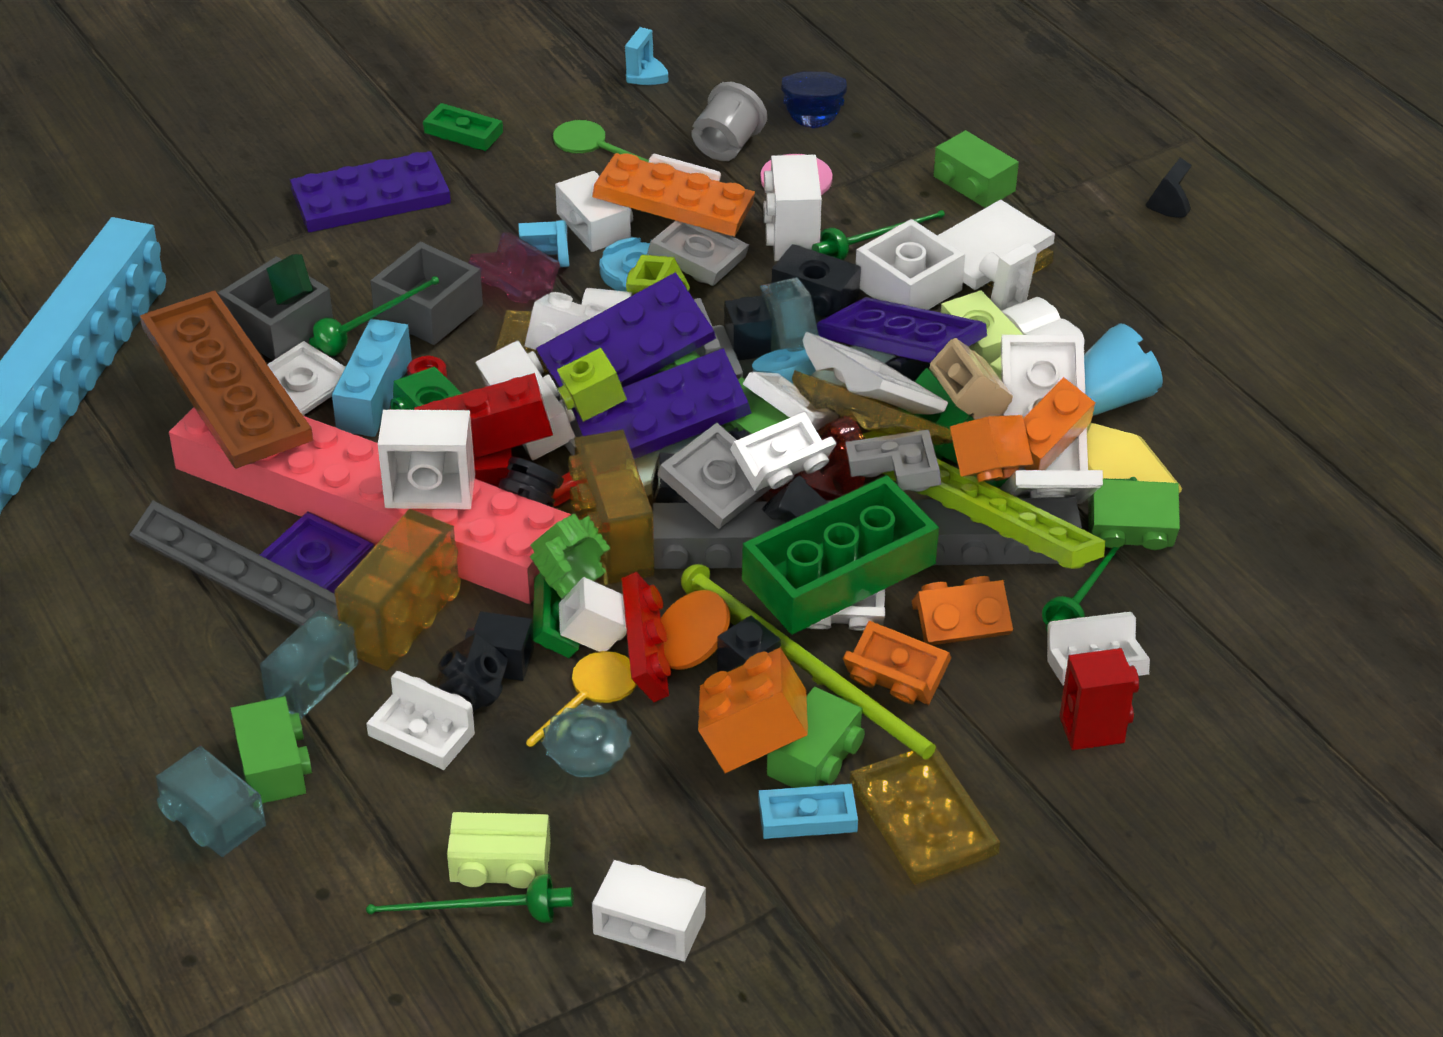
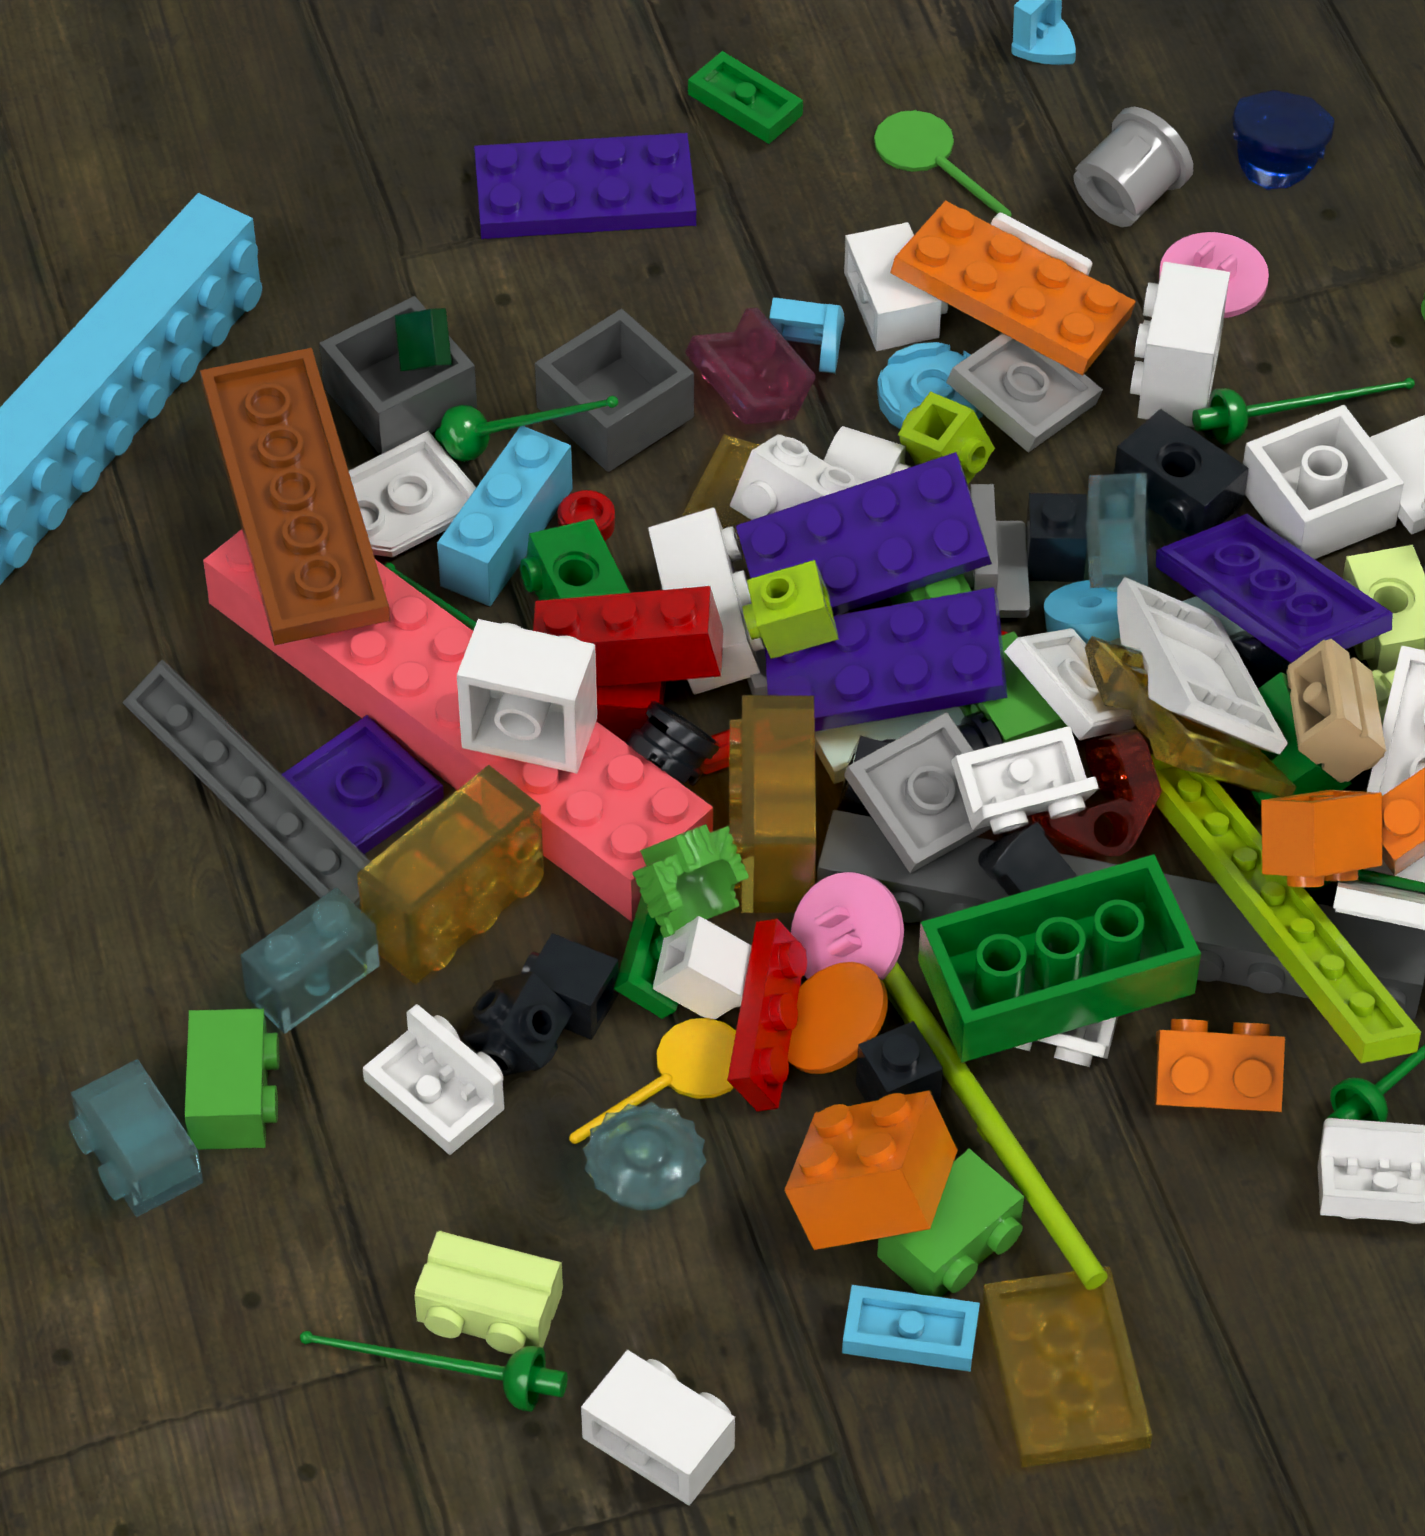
camera: 15 degrees right, 10 degrees up
orange bracket [842,621,951,705] -> none
light grey plate [845,429,941,492] -> none
red brick [1059,648,1139,750] -> none
none -> bright pink piece [791,872,904,980]

